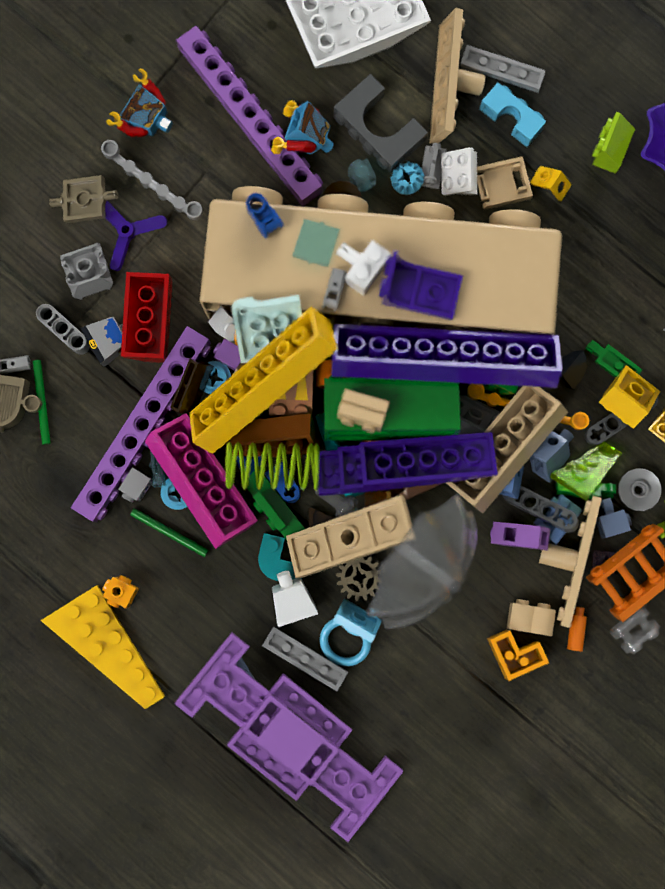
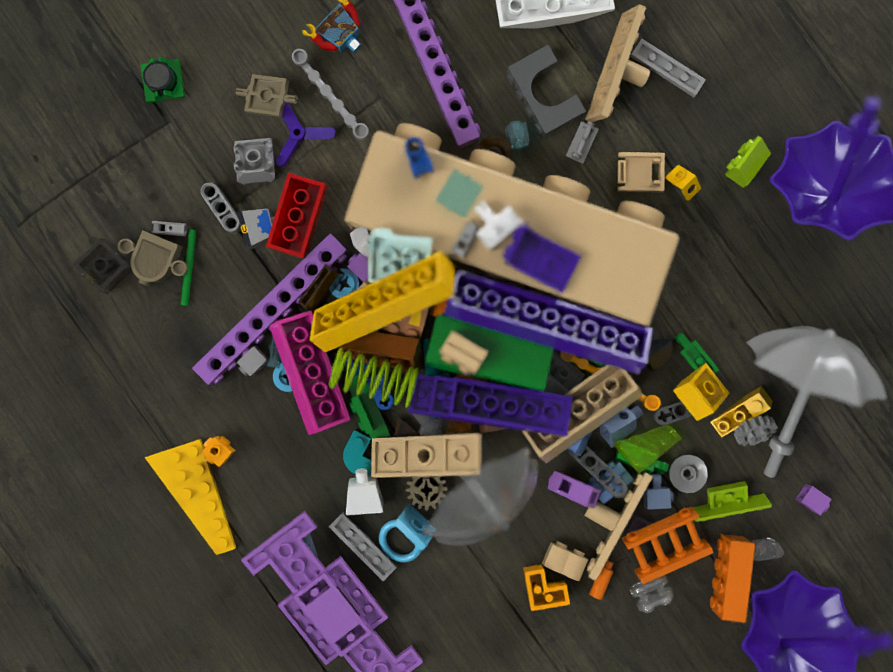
camera: 15 degrees right, 5 degrees up
green bar [130,508,209,557] -> none
torso [271,100,334,154] -> none
medium azure gear [390,161,424,195] -> none
white bracket [441,147,477,195] -> none
medium azure arch [479,83,546,147] -> none

